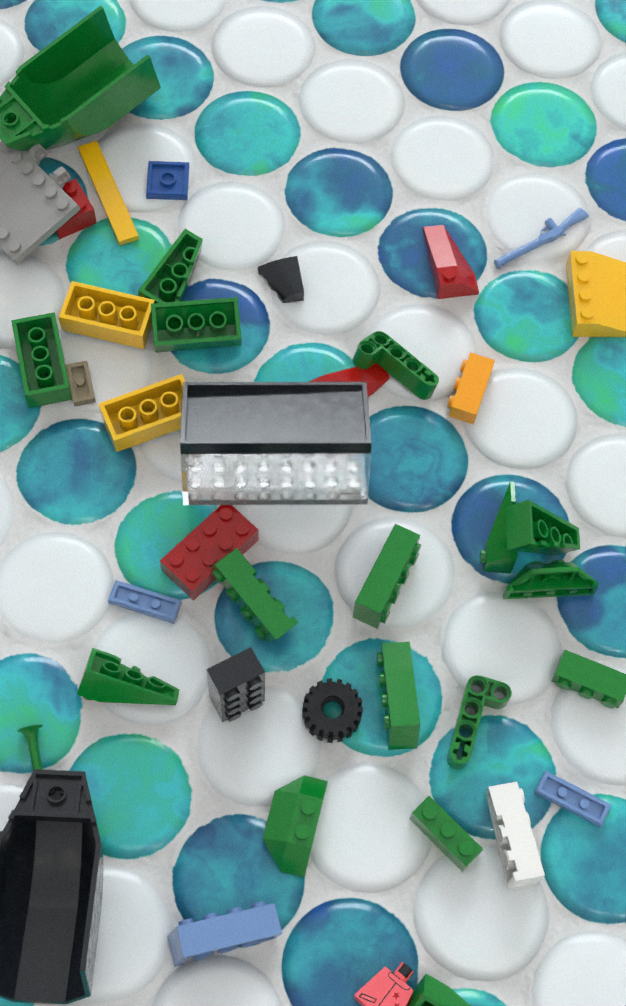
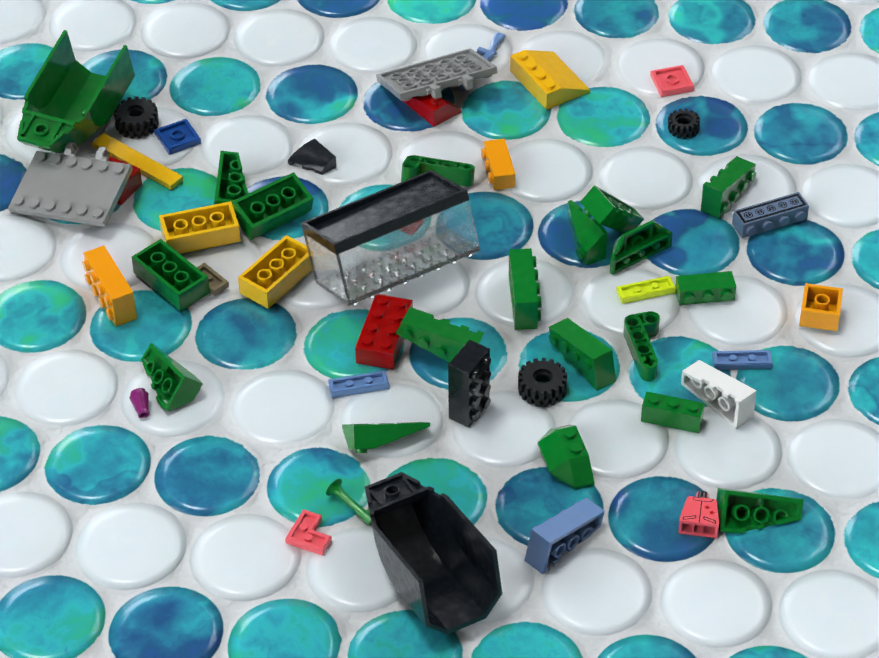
camera: 25 degrees left, 20 degrees down
none -> black tyre [113,97,159,139]
none -> light grey hinge [376,48,498,101]
none -> neon yellow tile [616,276,676,304]

